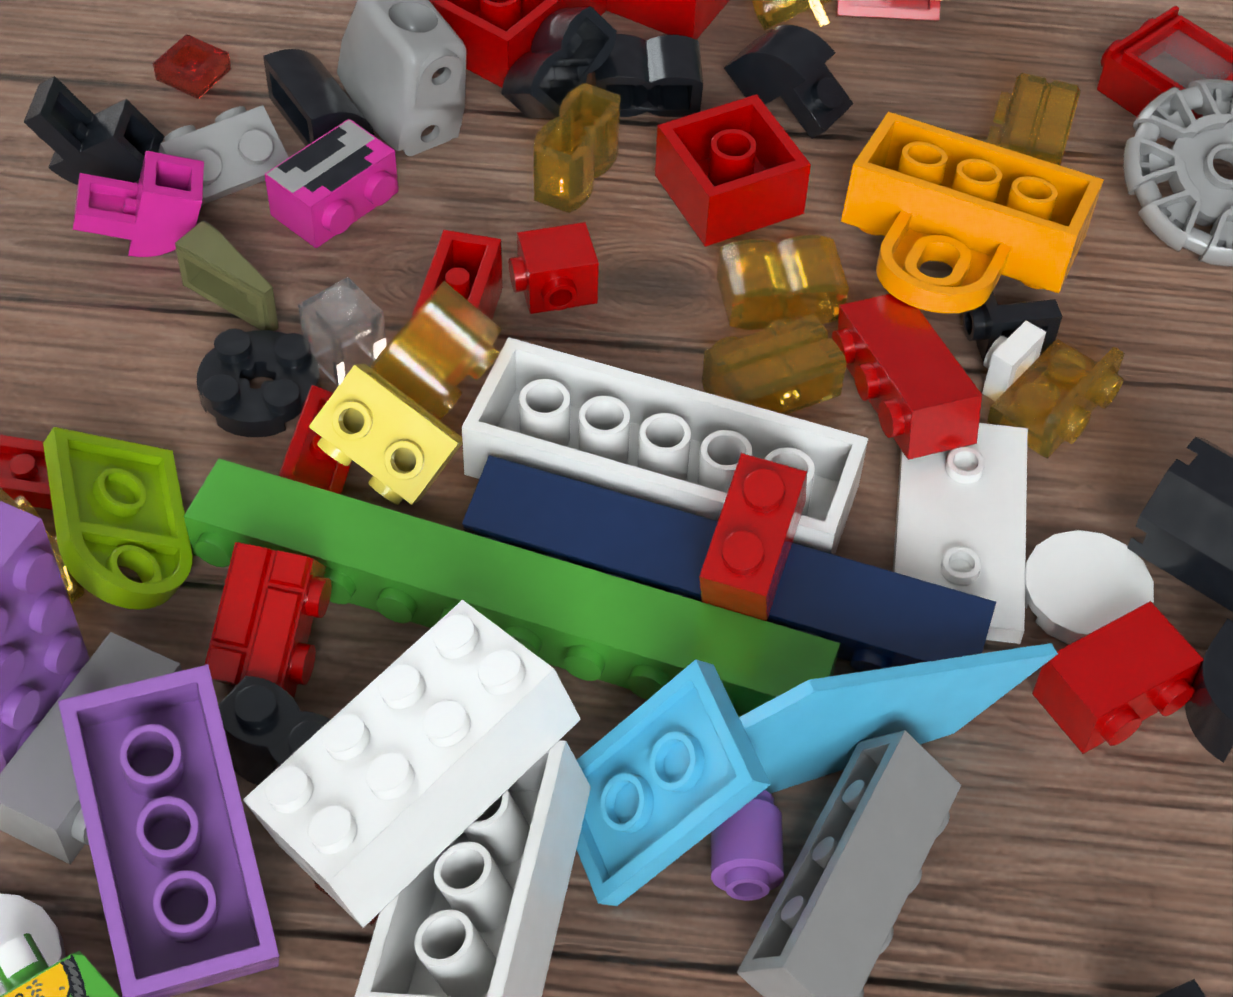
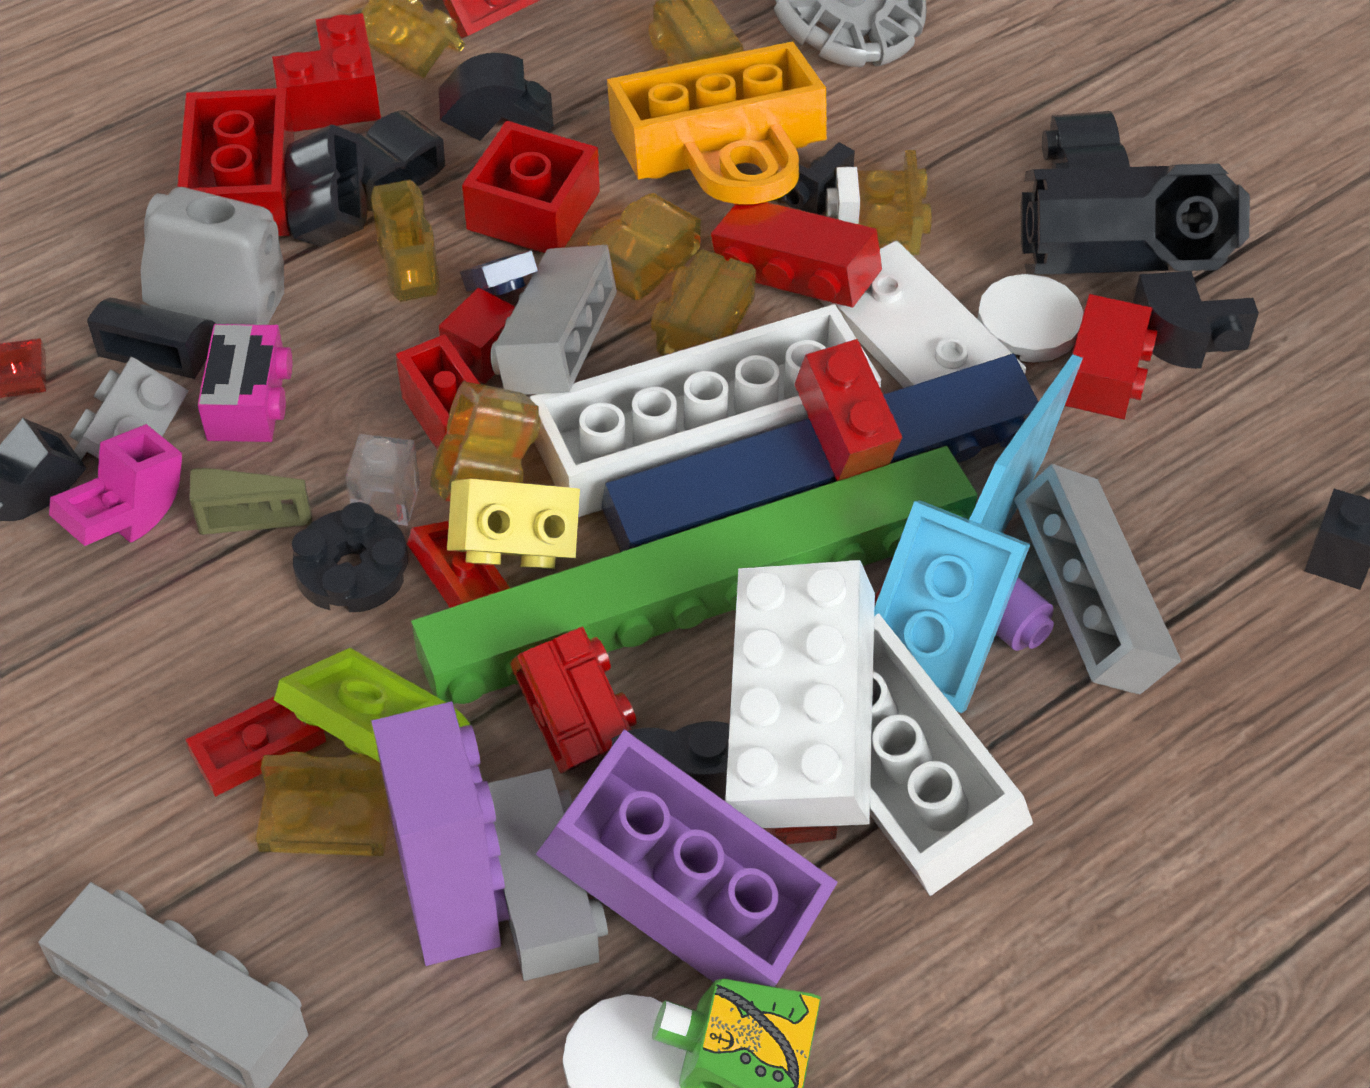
camera: 40 degrees left, 0 degrees up
none -> plate [460,251,538,296]
none -> light grey brick [491,245,617,396]

